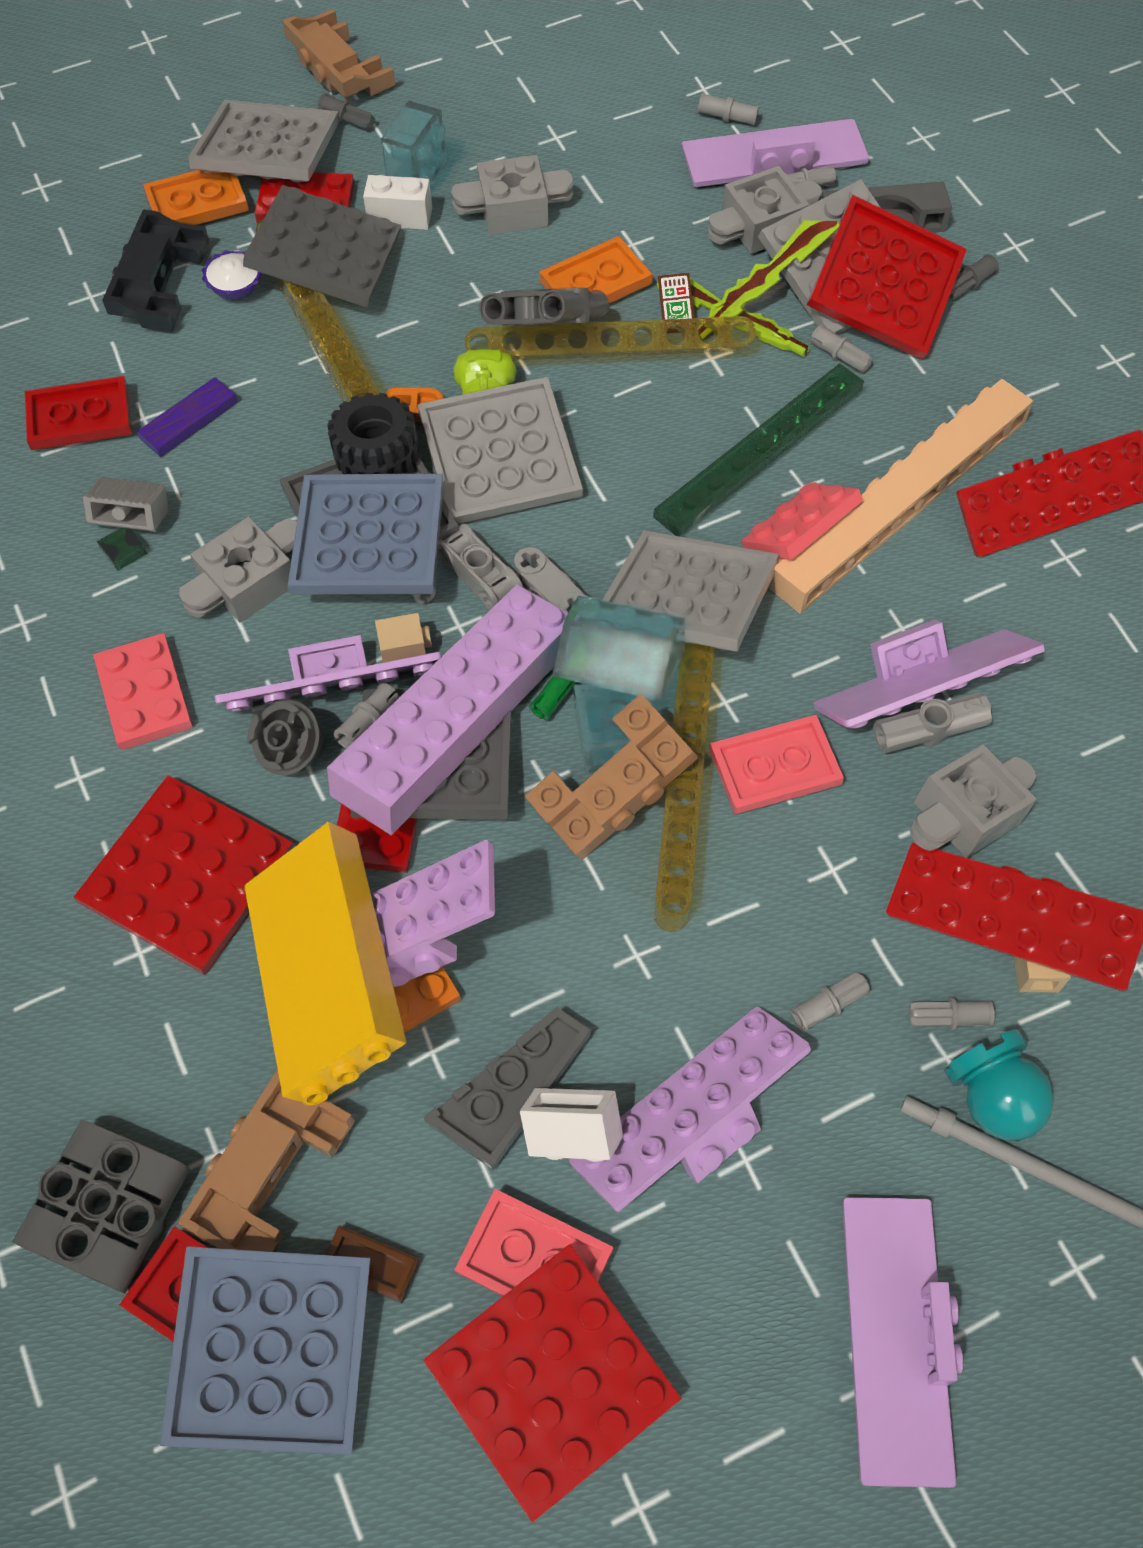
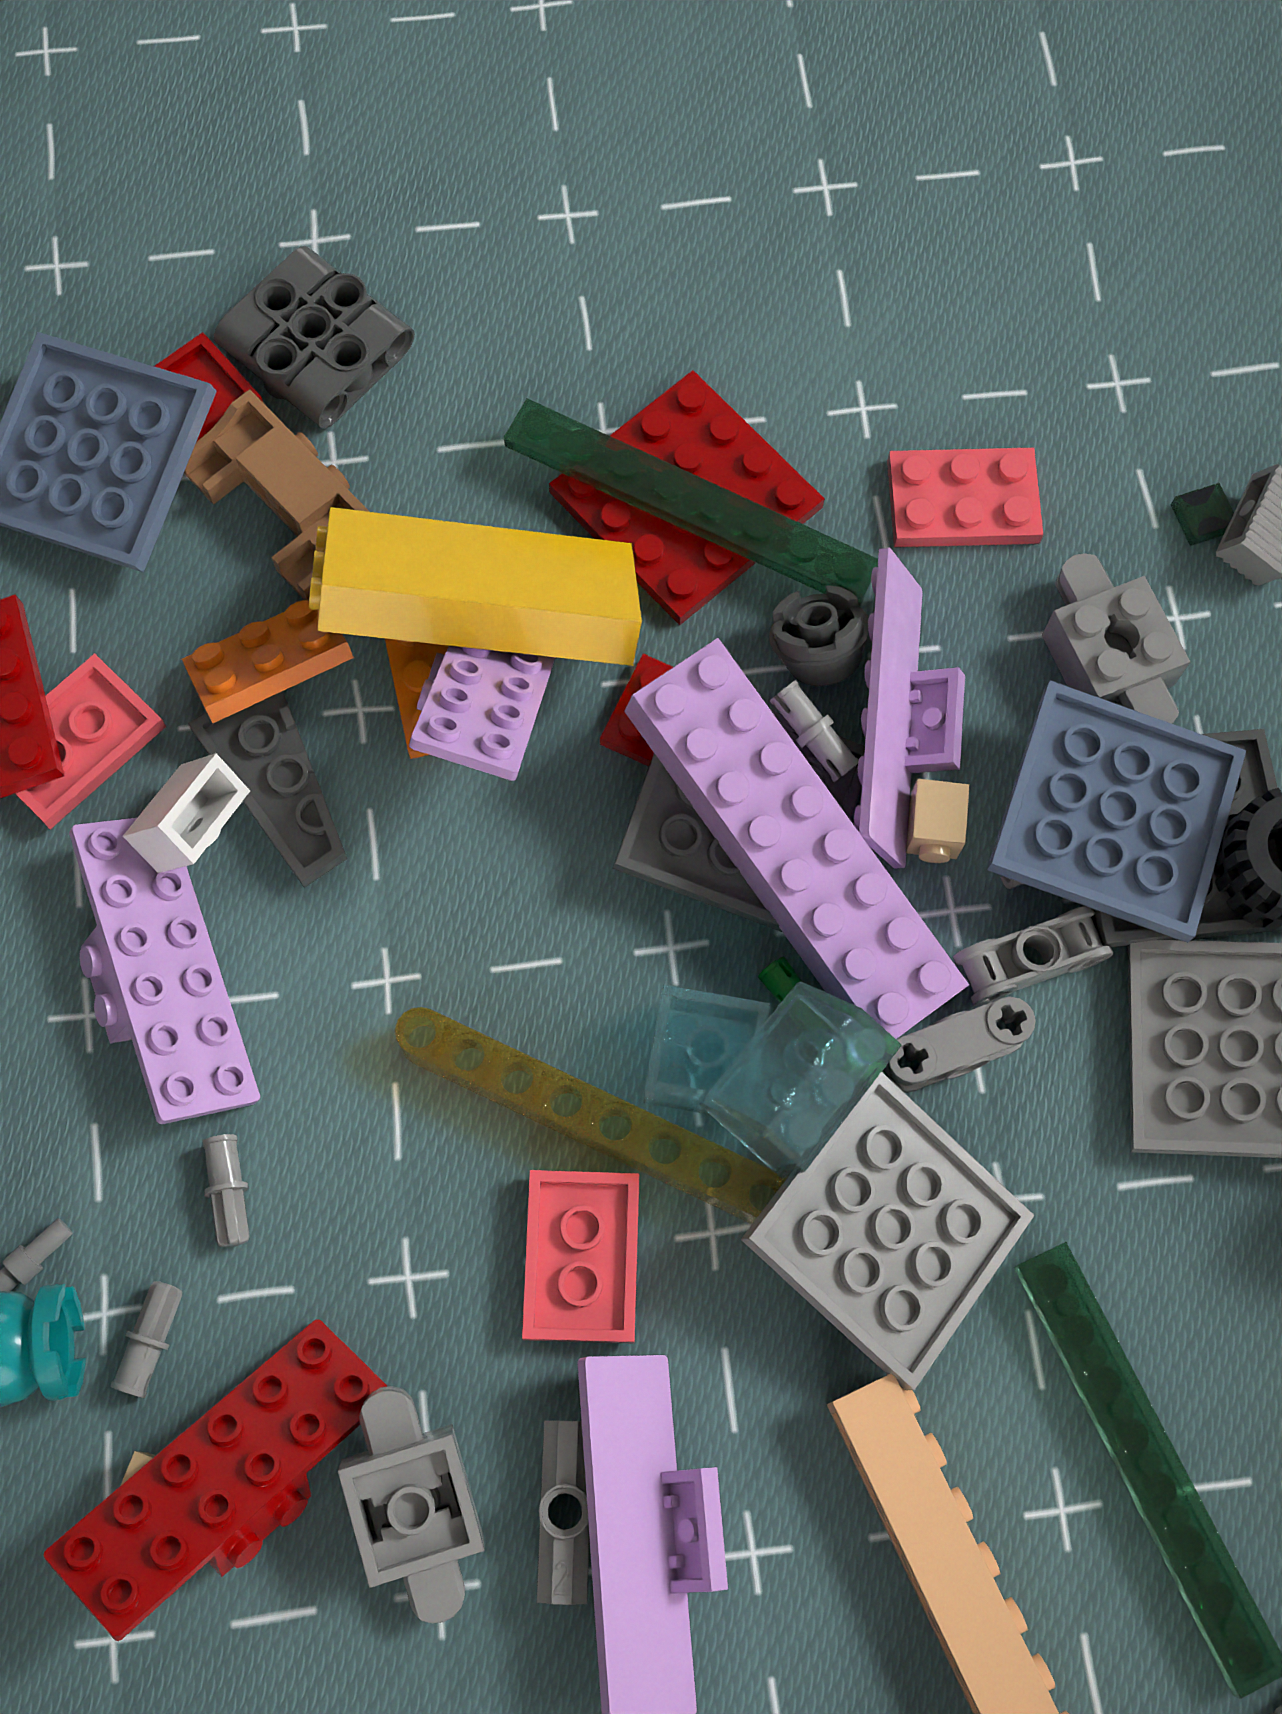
camera: 105 degrees right, 10 degrees up
reddish brown tile [325,1225,420,1304] -> none
medium nougat bracket [525,693,698,860] -> none
coral plate [741,482,863,560] -> none
none -> orange plate [181,600,354,723]
none -> clear green plate [504,398,878,606]

